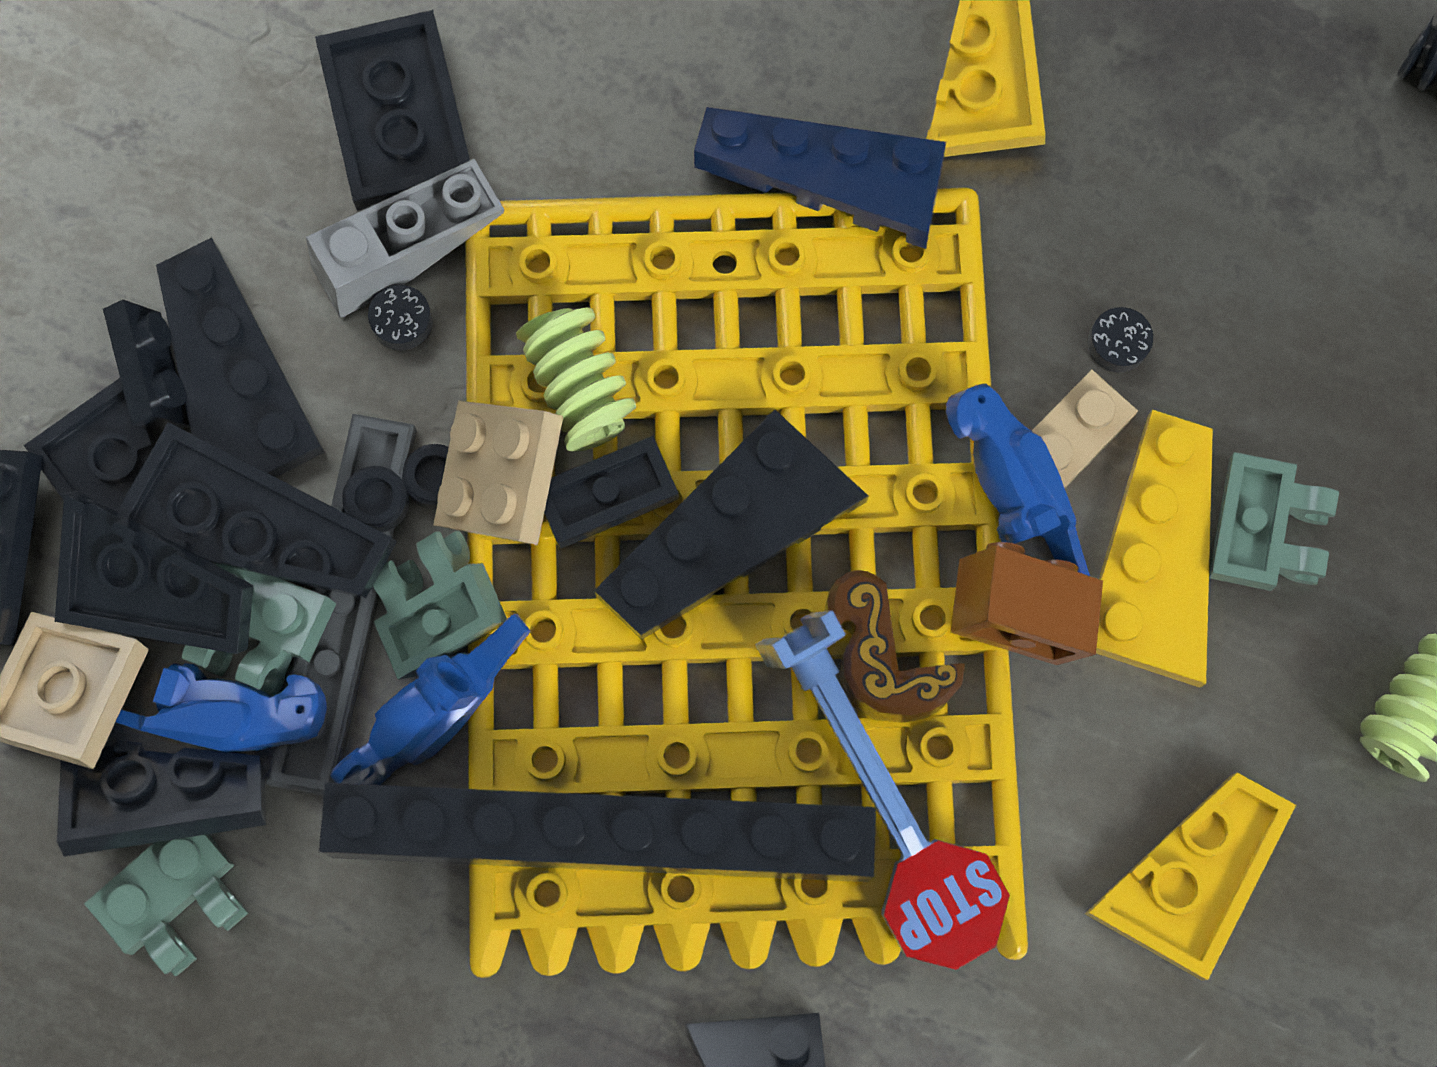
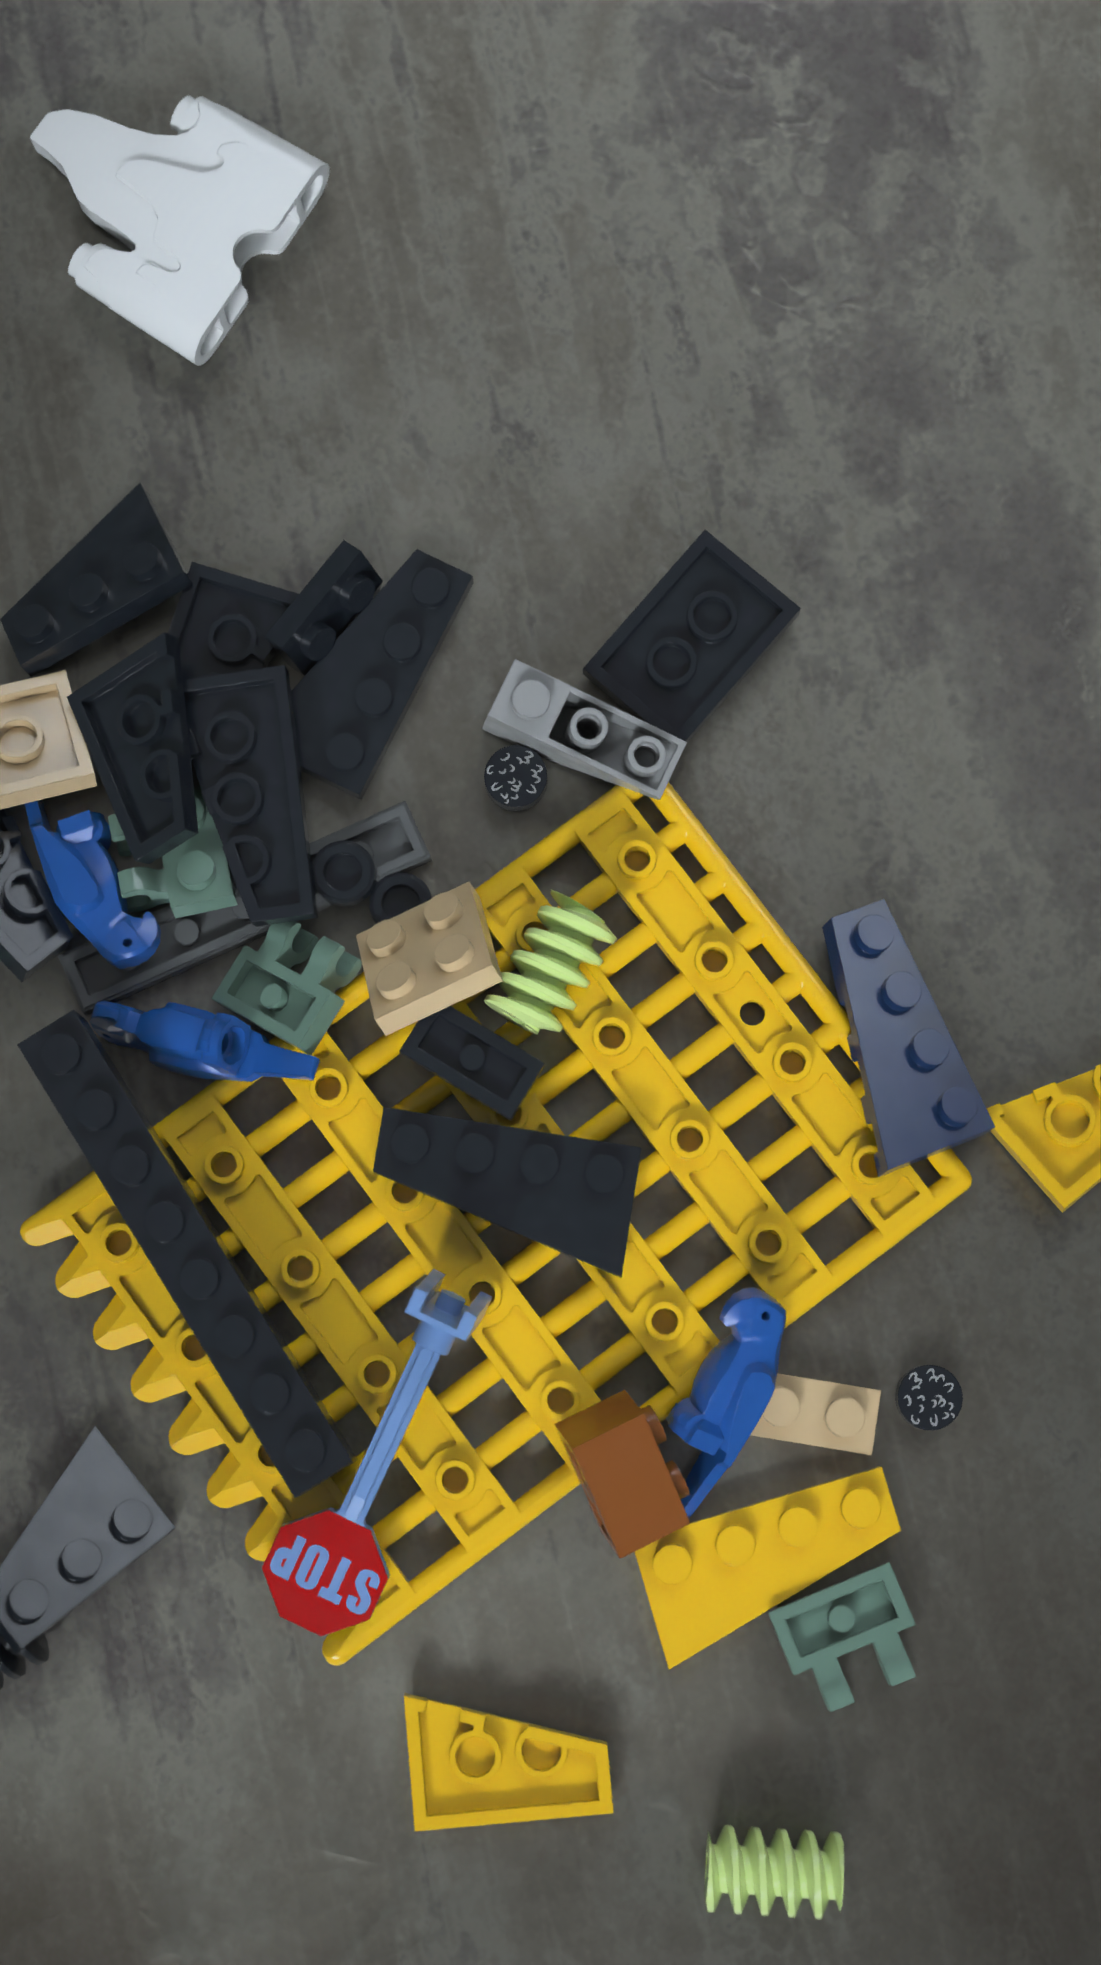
camera: 60 degrees right, 5 degrees up
reddish brown animal [824,570,965,723] -> none

